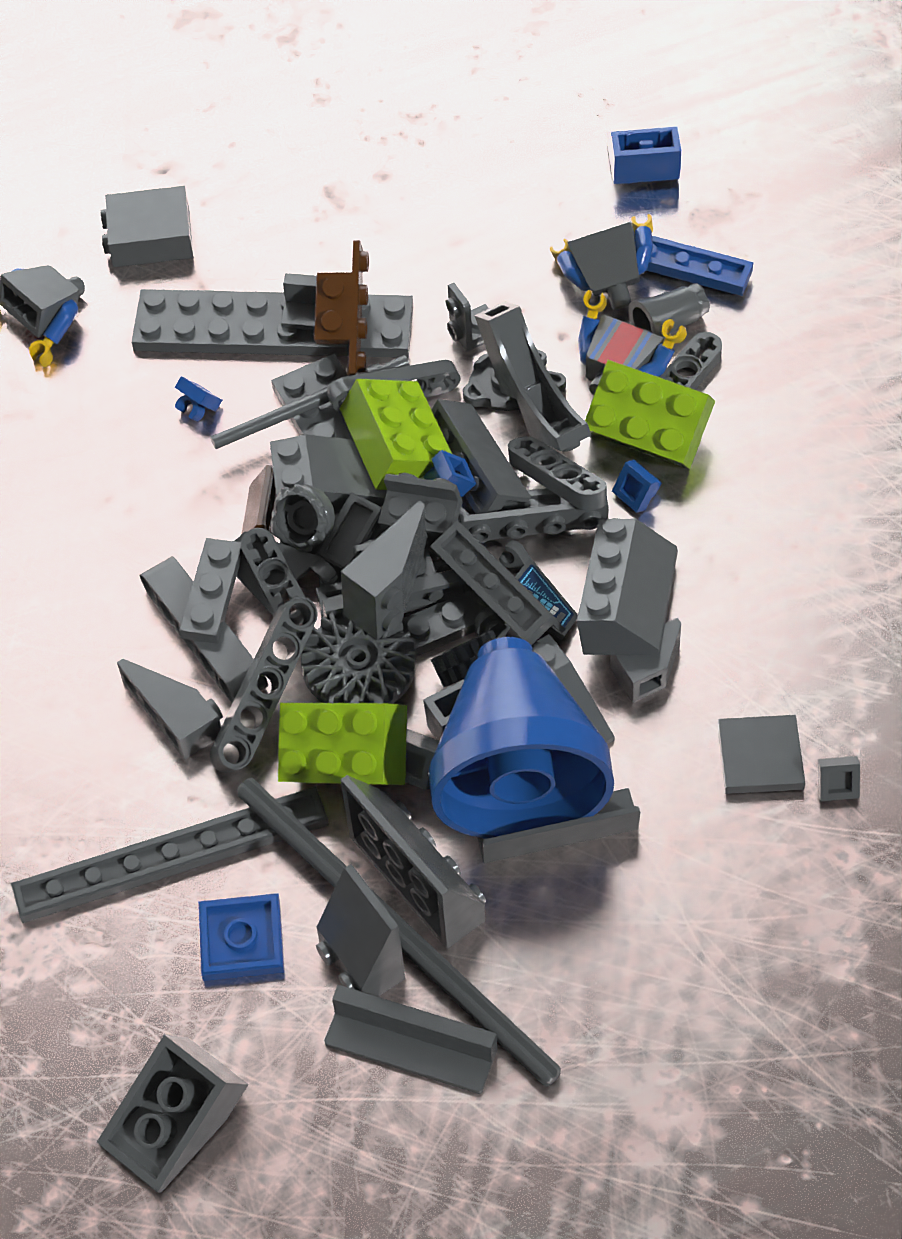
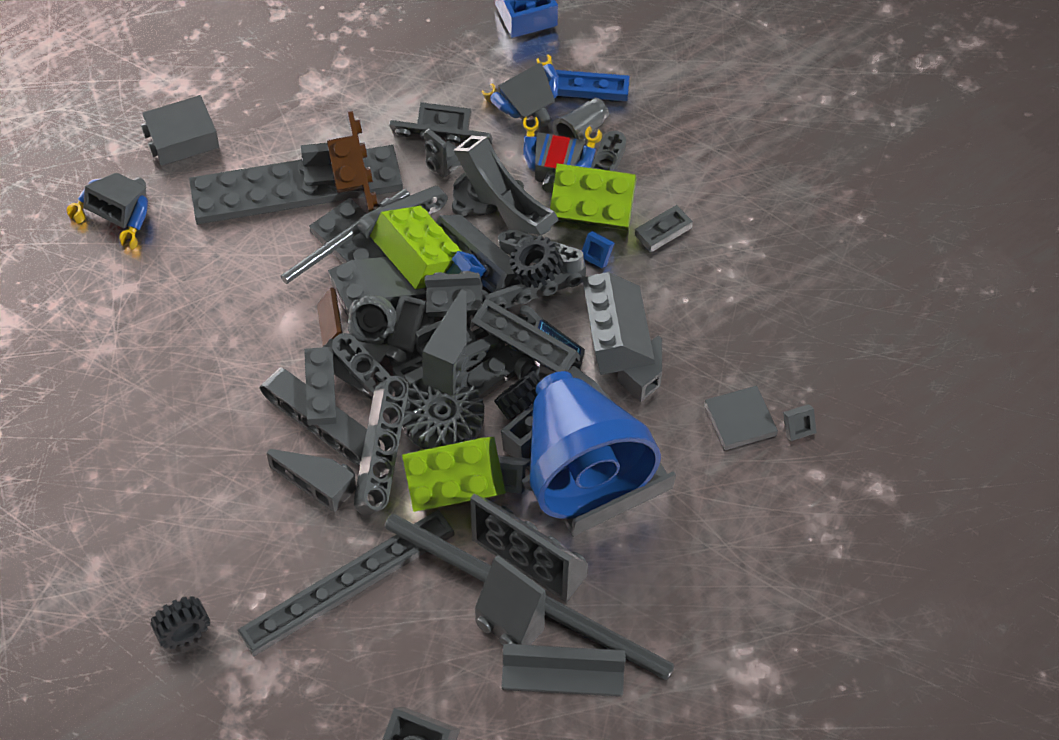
camera: 20 degrees left, 0 degrees up
blue tile [174,375,223,422] -> none
blue tile [198,893,285,981] -> none
none -> dark grey bracket [389,102,493,144]
none -> black tyre [509,235,563,288]
none -> dark grey plate [635,205,693,253]

